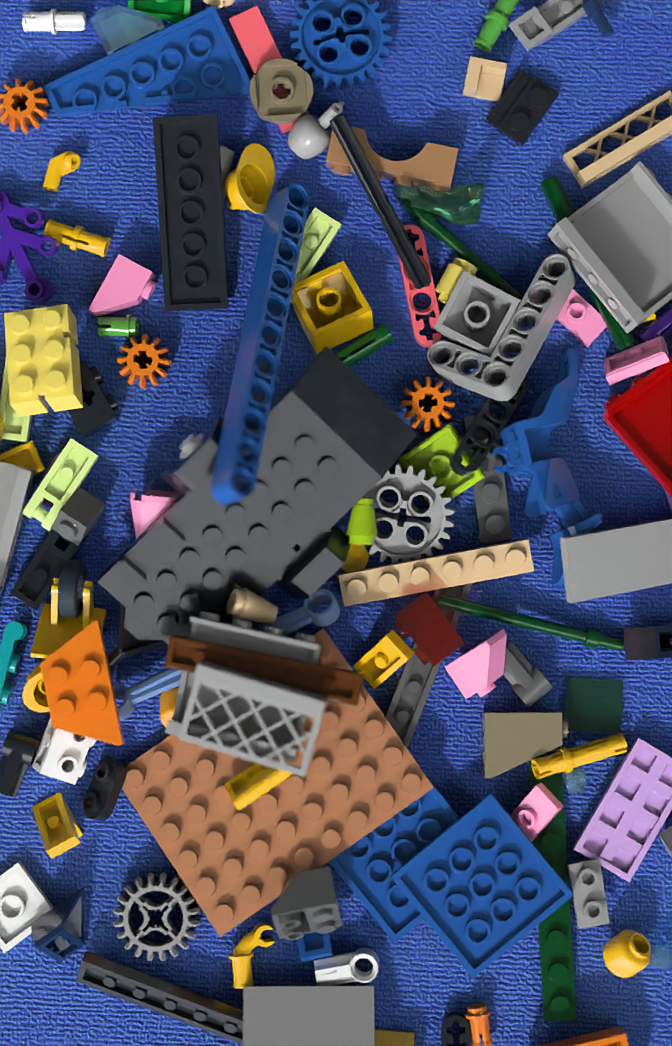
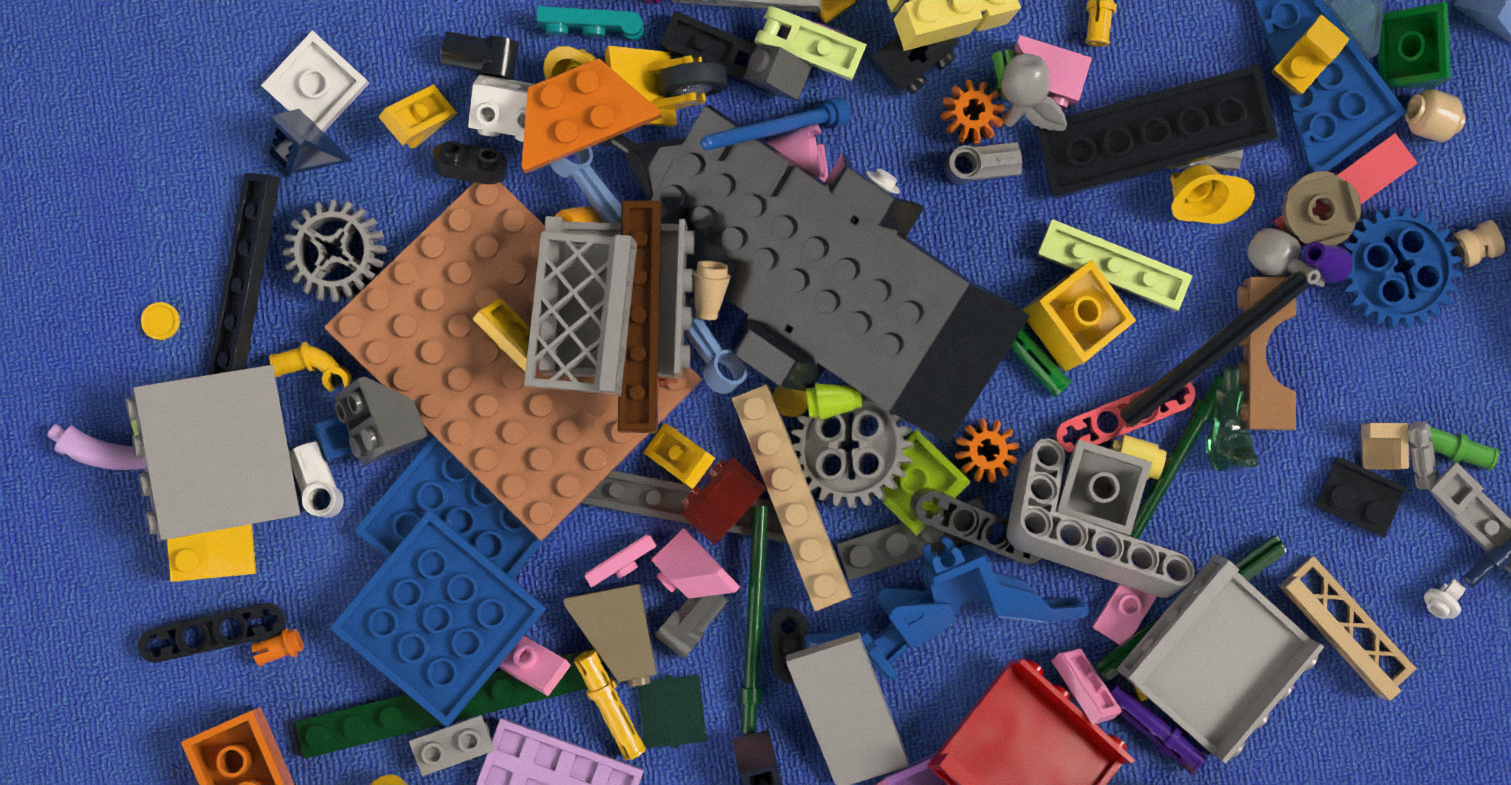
camera: 75 degrees right, 0 degrees up
blue beam [211,183,309,505] -> none
clear light blue plate [562,766,589,794] -> none
none -> bright pink plate [584,534,657,587]
none -> blue piece [700,96,850,151]
none -> black plate [769,607,808,684]
none -> light grey piece [944,142,1022,185]
none -> light grey piece [1002,53,1067,131]
none -> yellow slope [1271,14,1350,96]
none -> dark purple cone [1304,242,1352,283]
none -> light grey axle [1407,421,1438,490]
none -> white plate [1424,579,1466,619]

